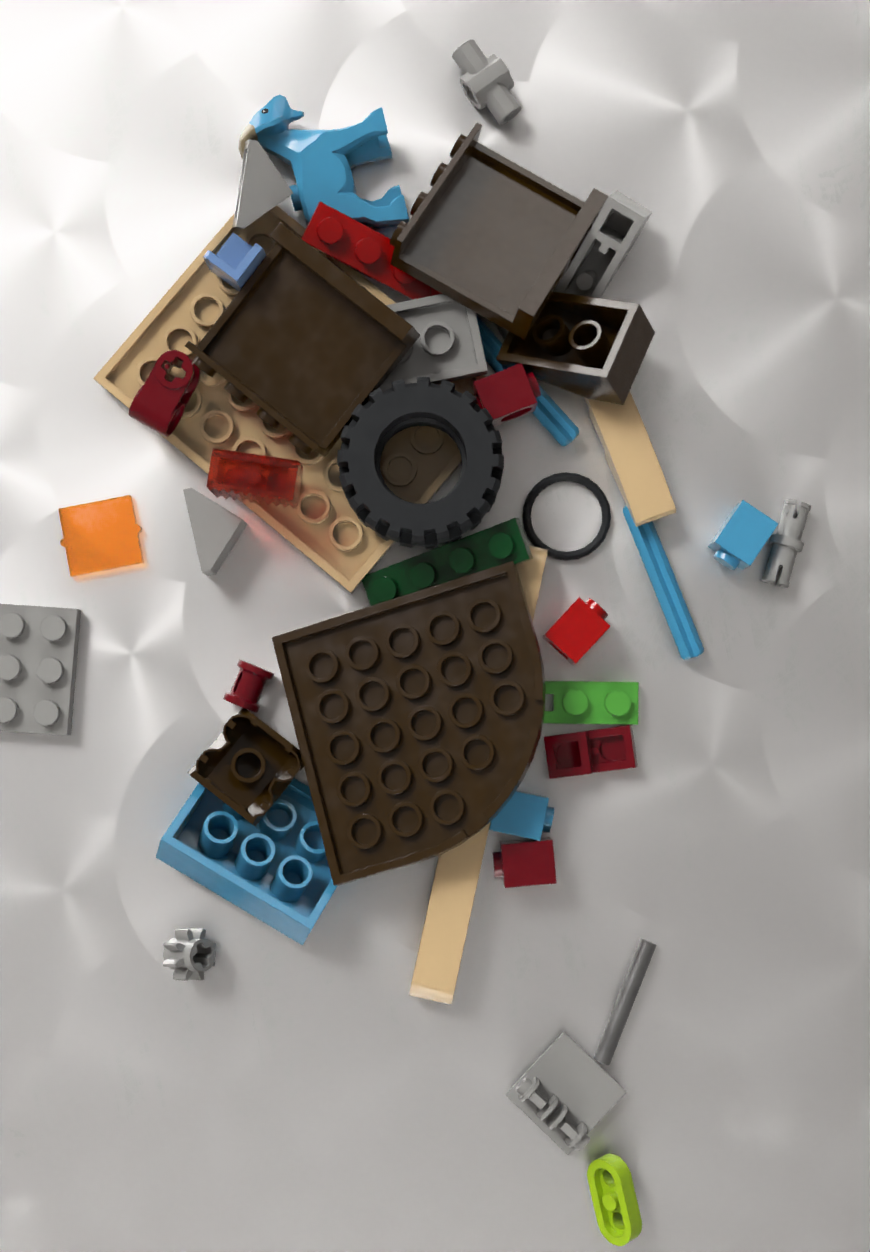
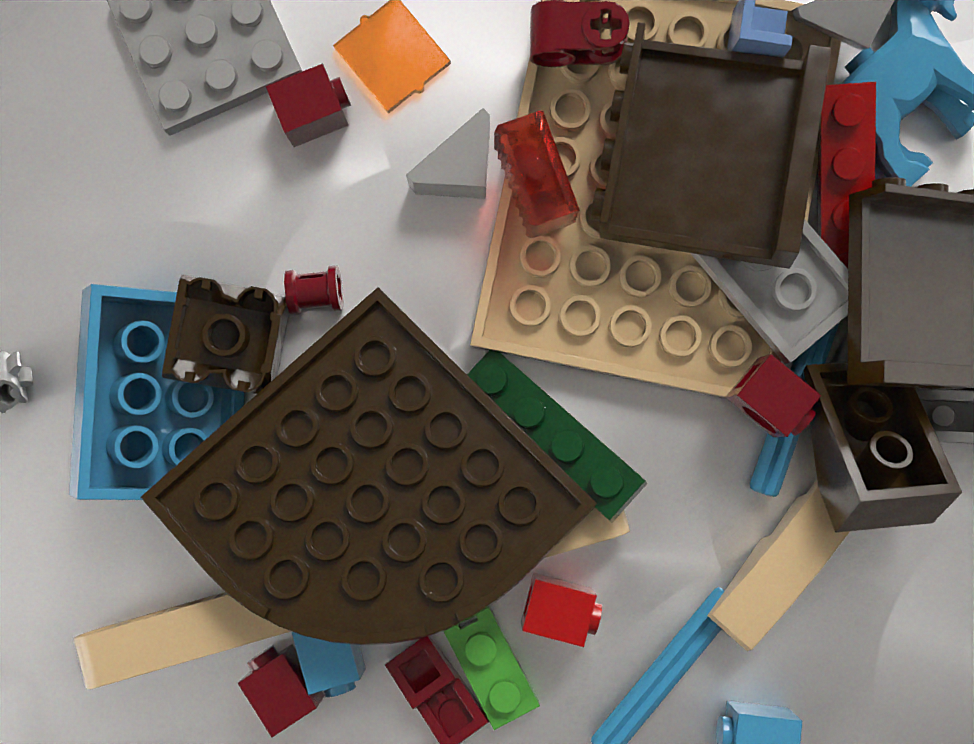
camera: 60 degrees right, 0 degrees up
black tyre [337,377,504,548] -> none
black tyre [522,472,611,560] -> none
none -> dark red brick [266,63,351,147]

